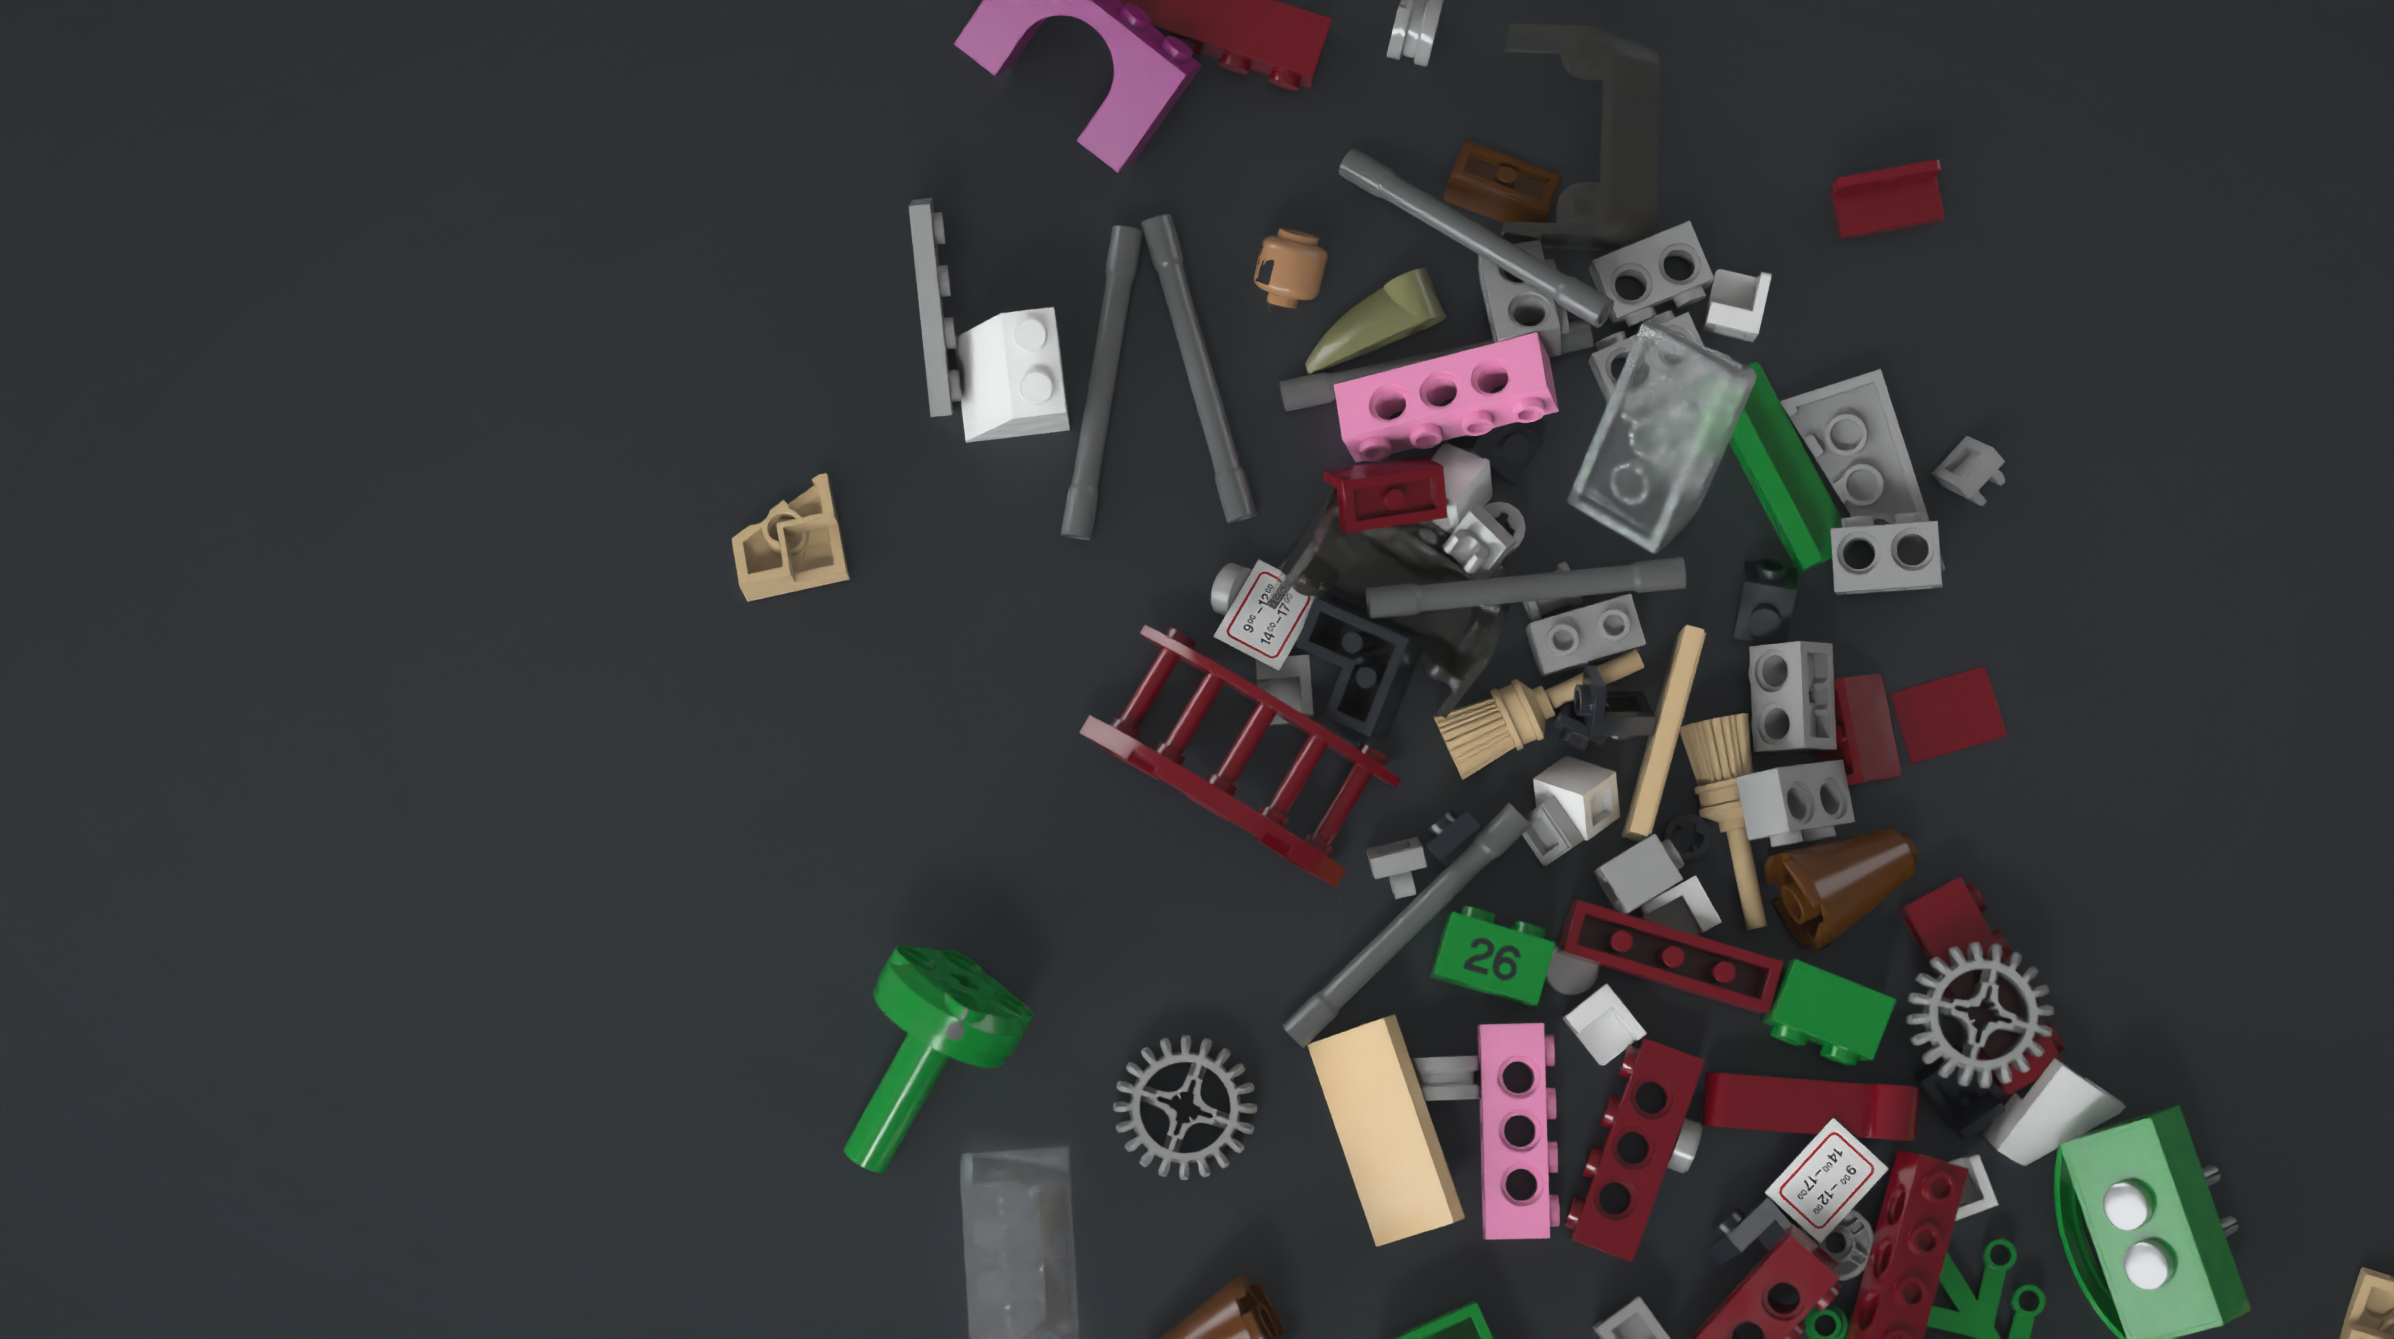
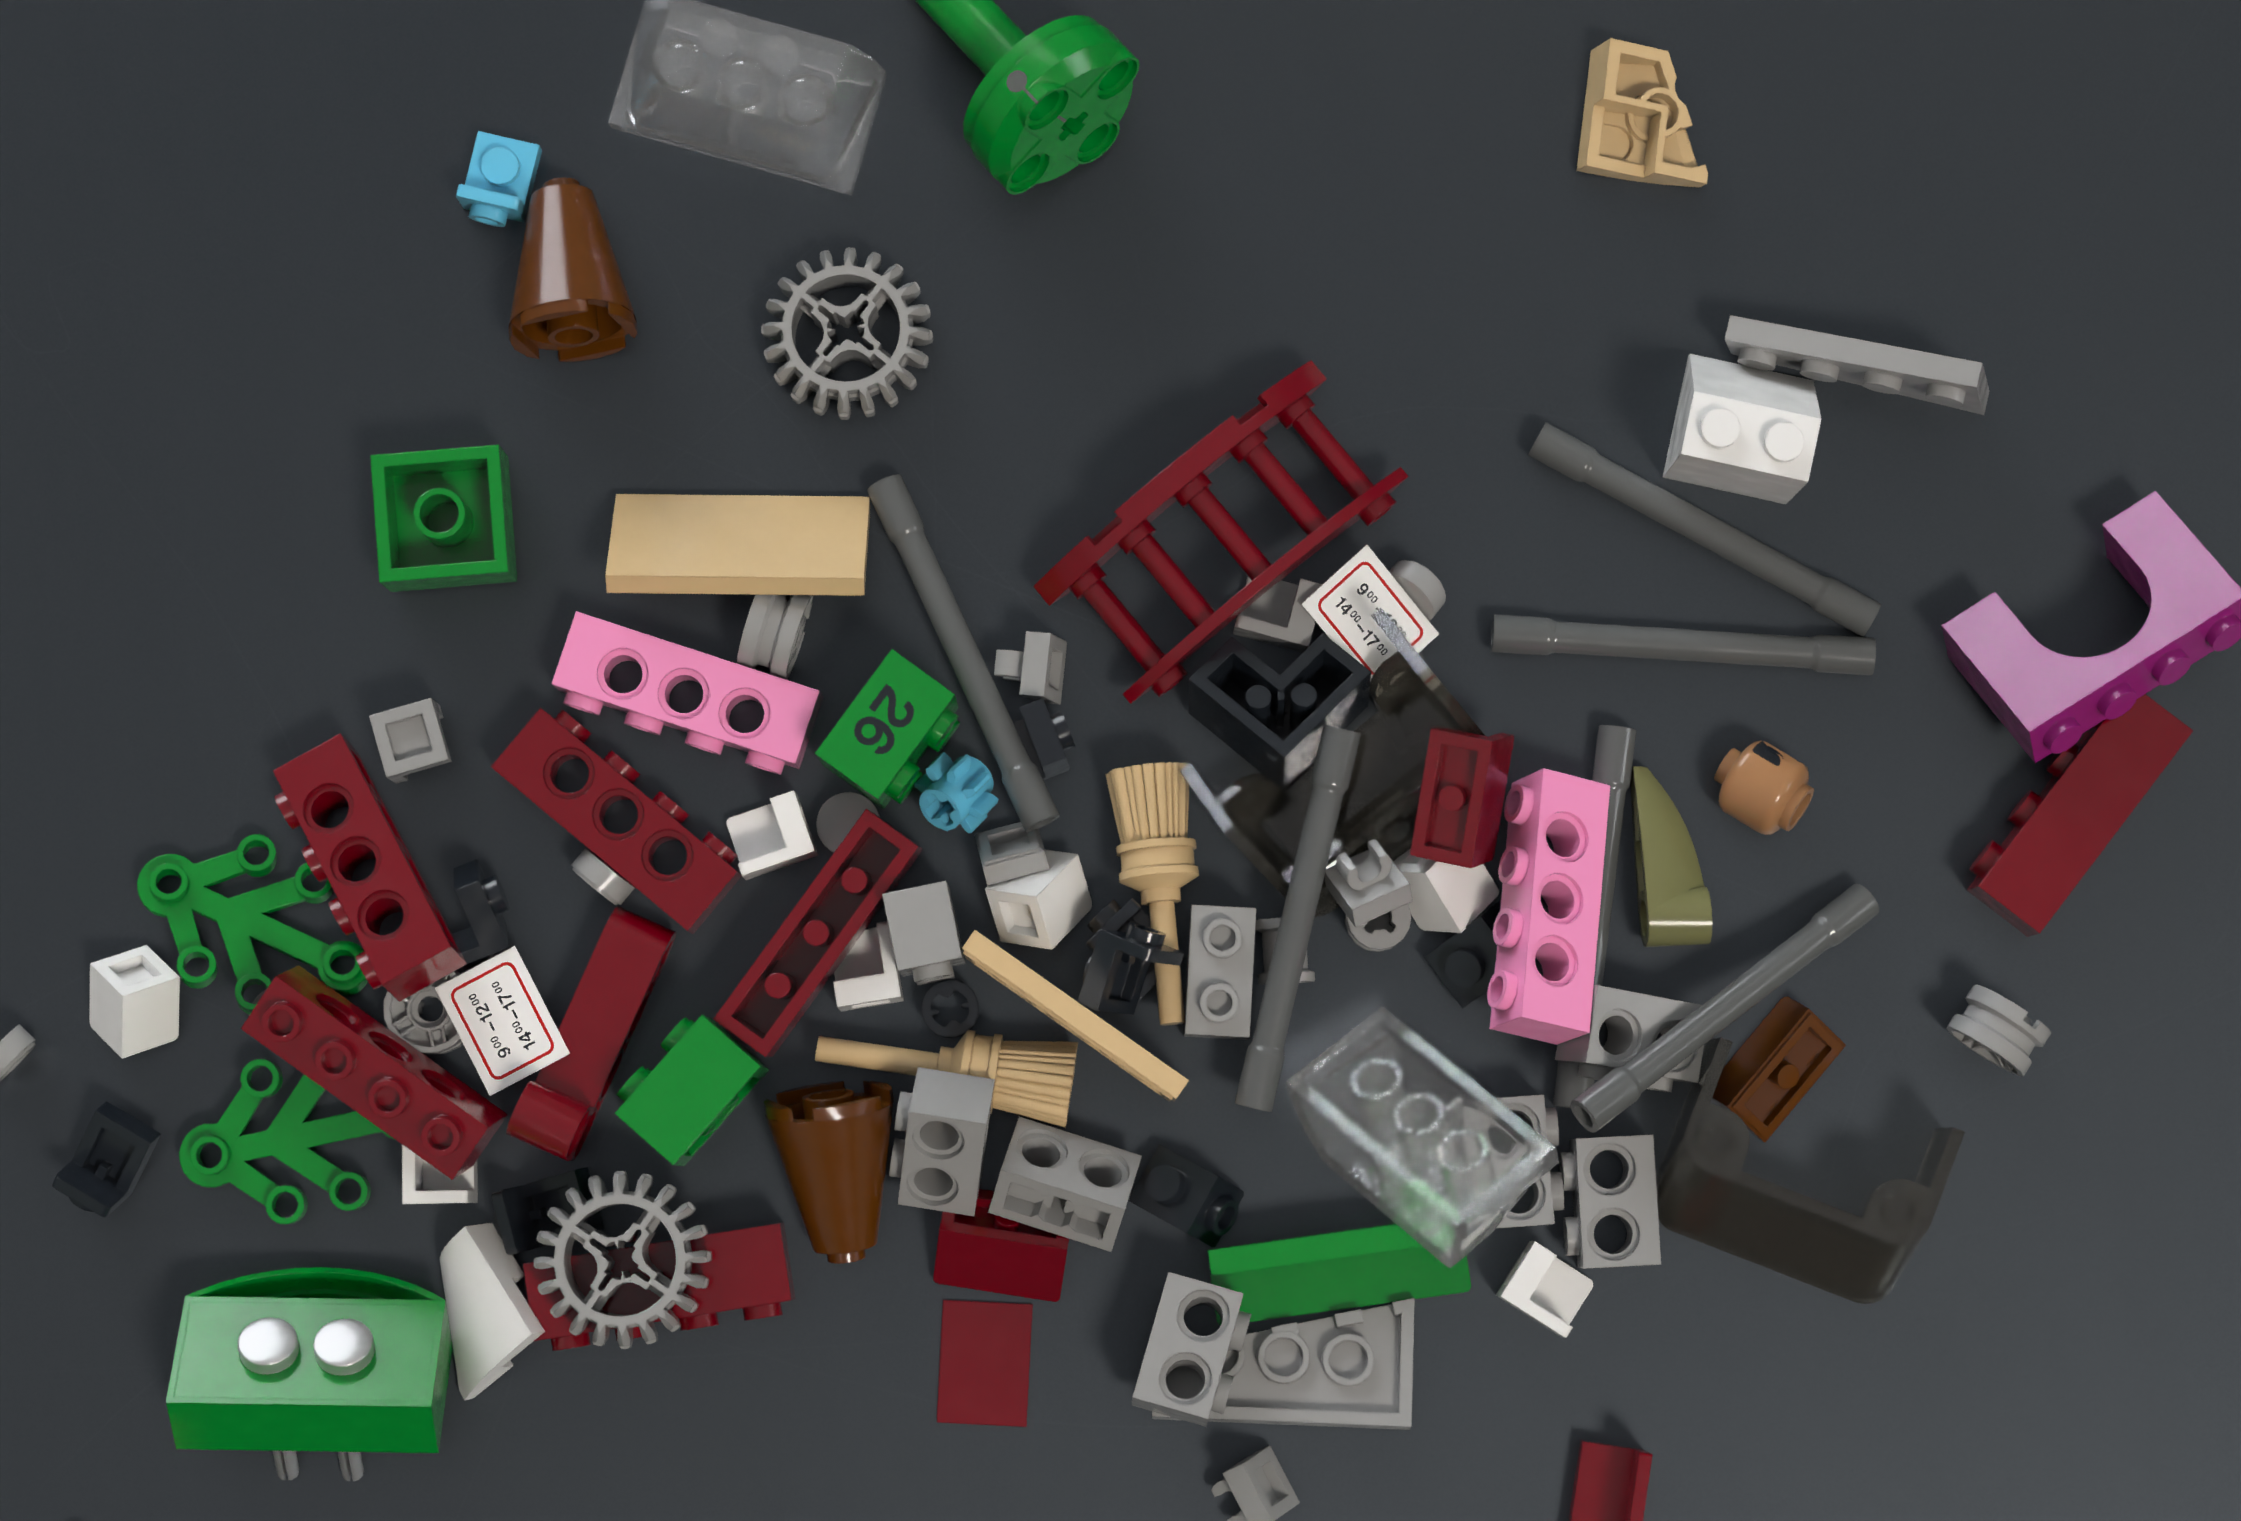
camera: 105 degrees right, 0 degrees up
none -> medium azure gear [915,752,998,834]

